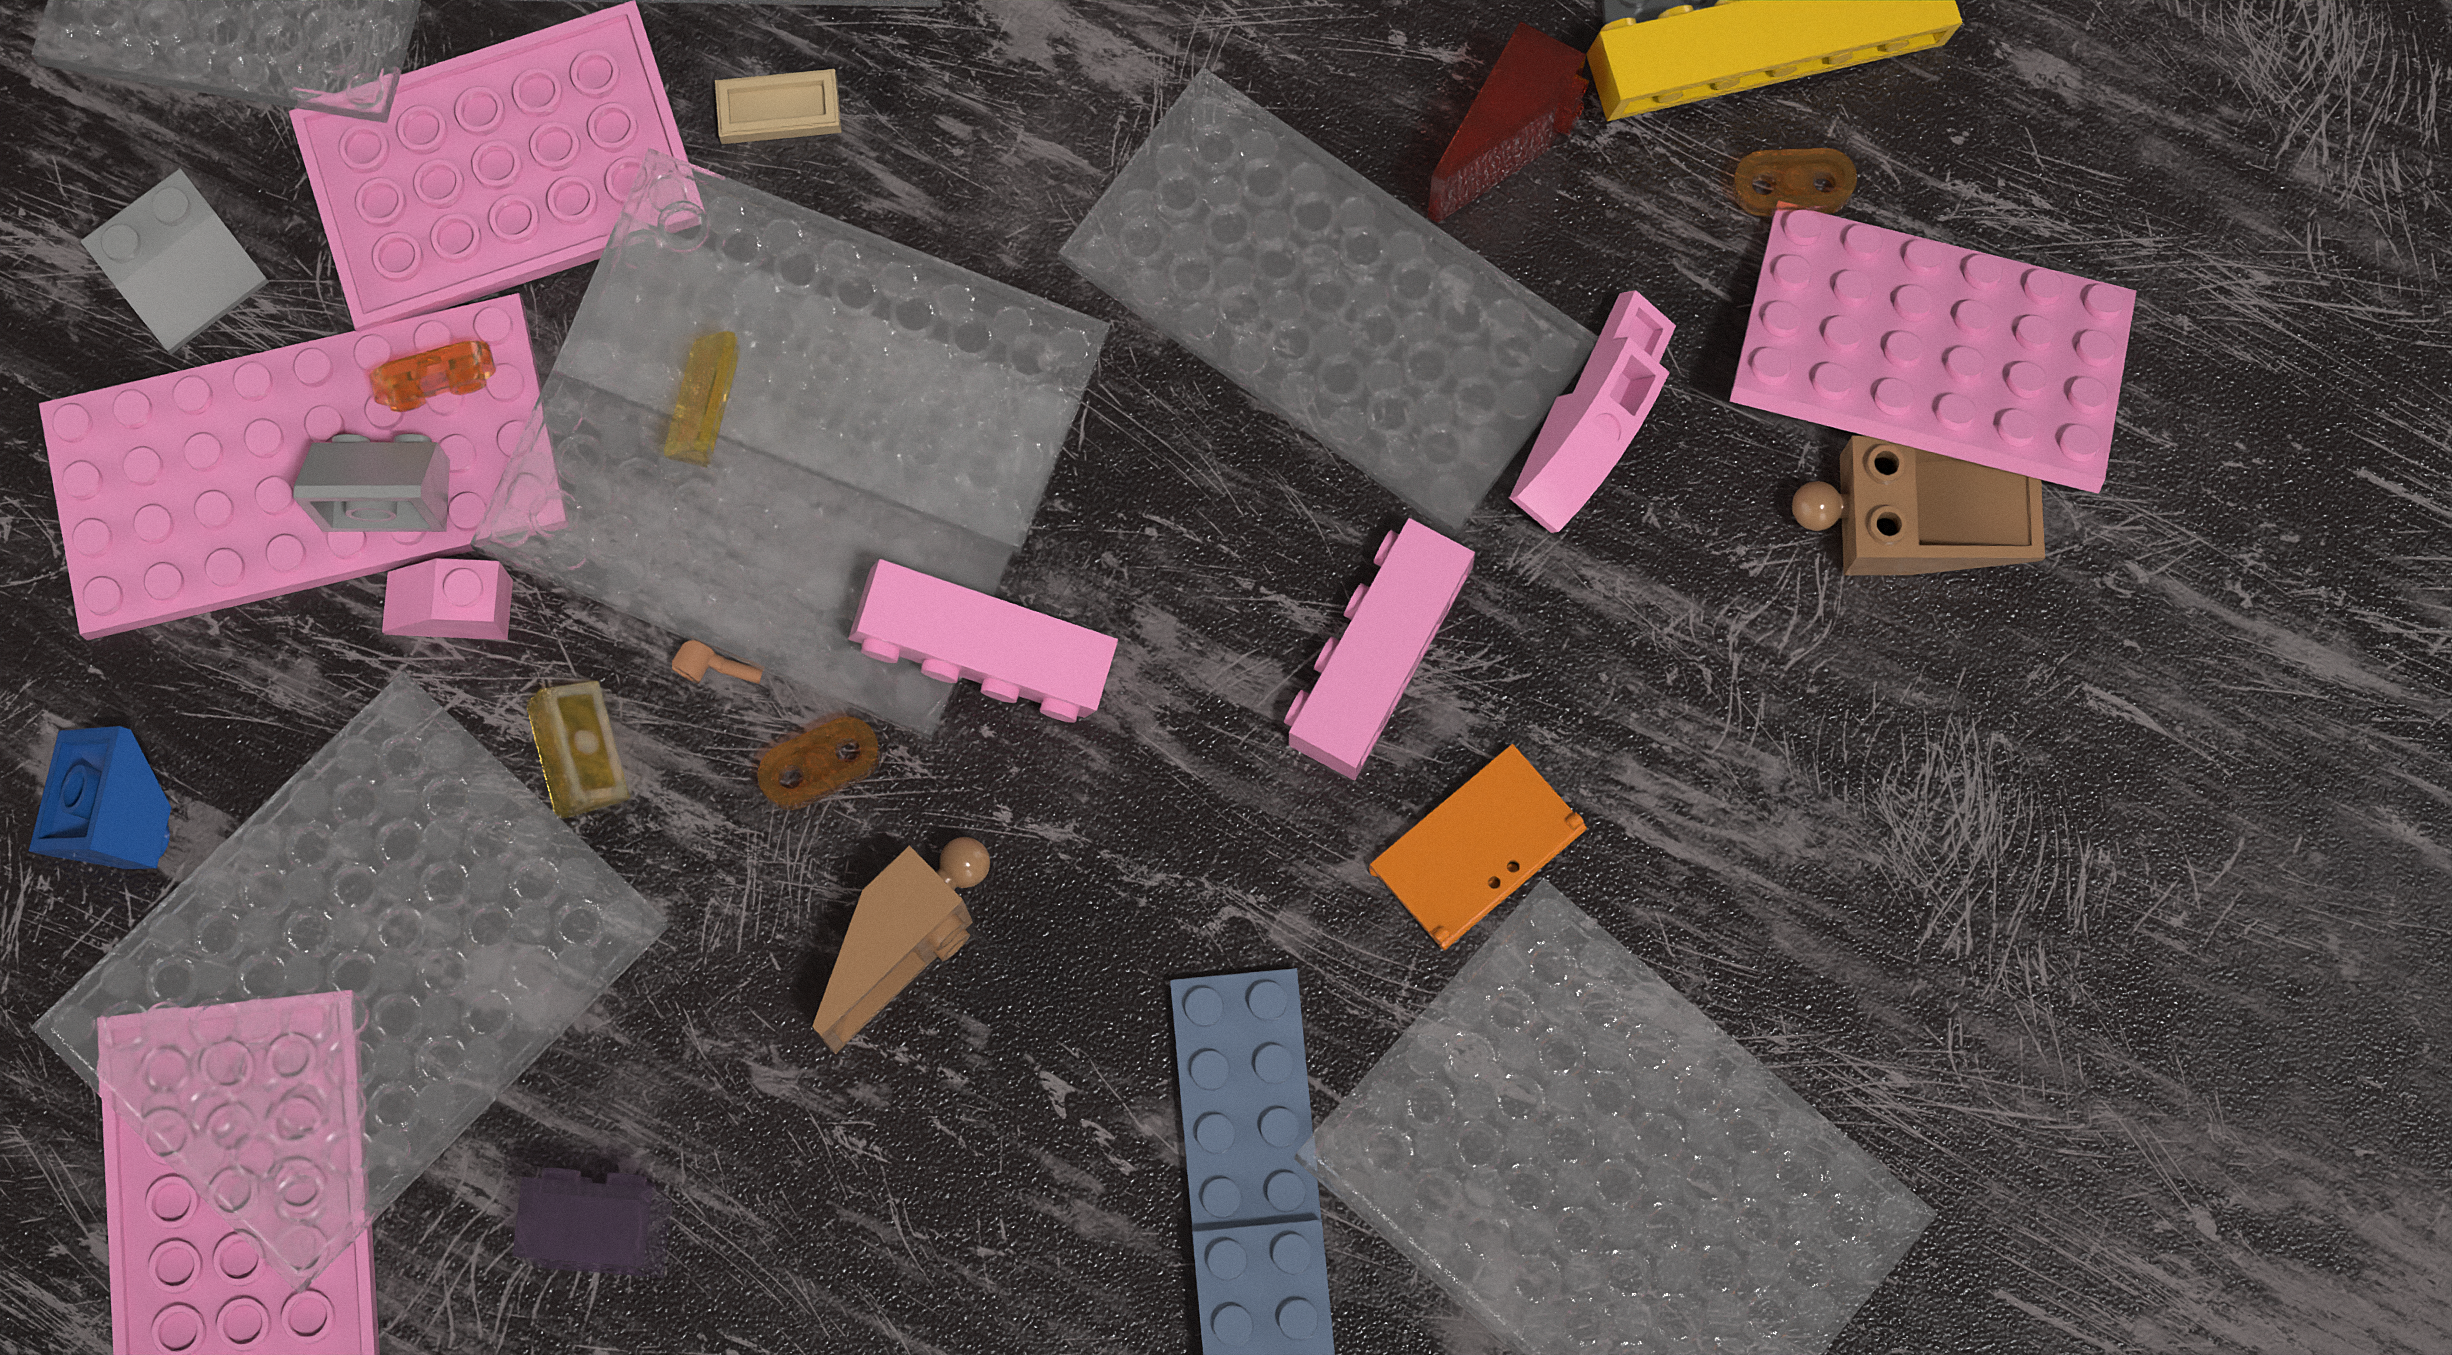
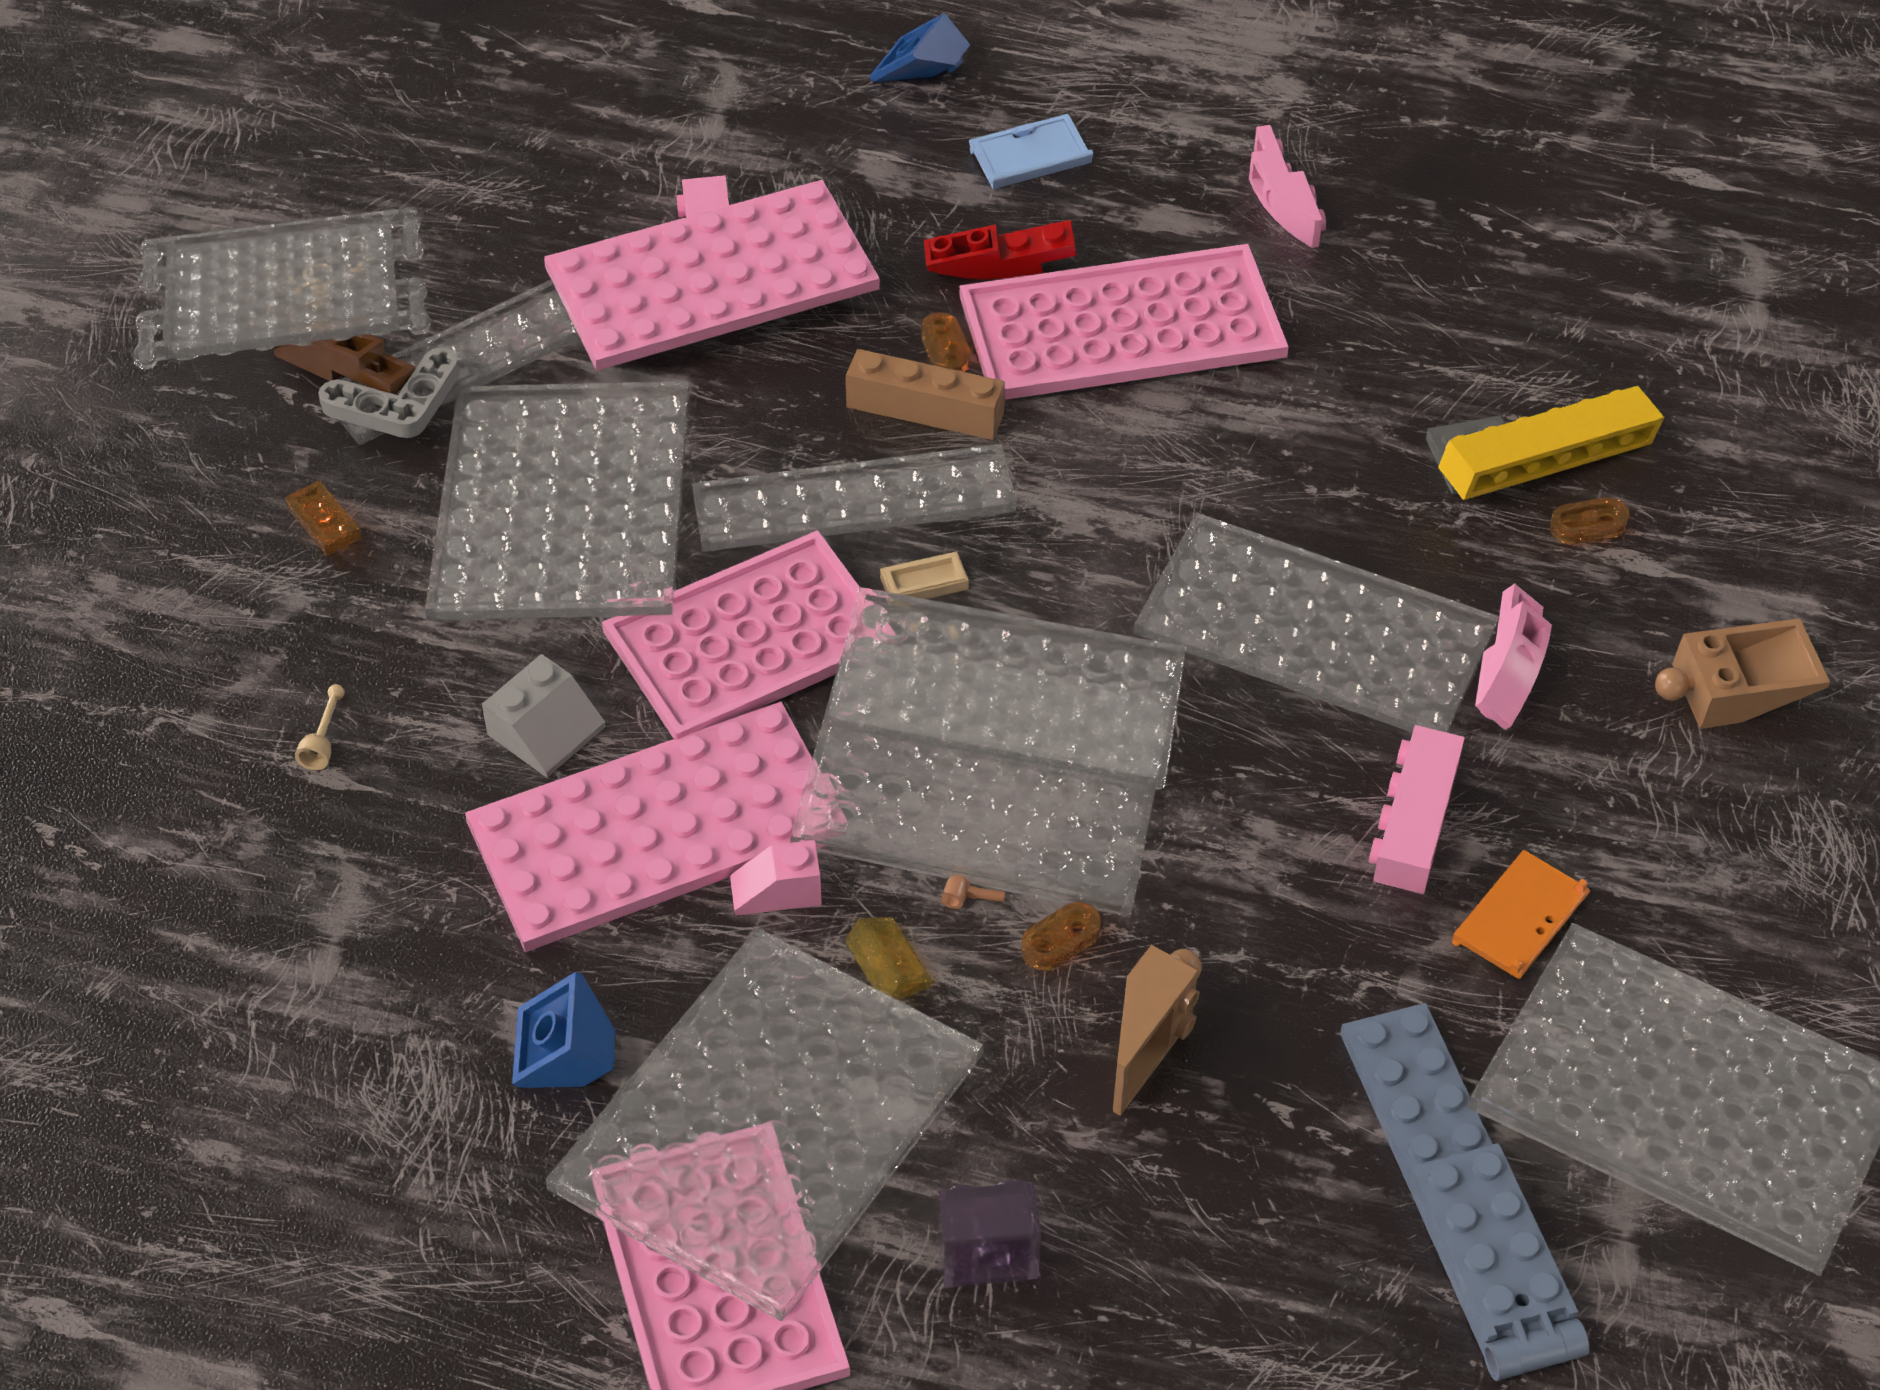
camera: 15 degrees left, 25 degrees down
light grey slope [293,434,450,532] -> none
clear orange plate [369,341,496,412] -> none
clear yellow slope [664,331,741,468] -> none
bright pink brick [848,559,1118,723] -> none
clear red slope [1428,21,1589,223] -> none
bright pink plate [1730,202,2136,494] -> none

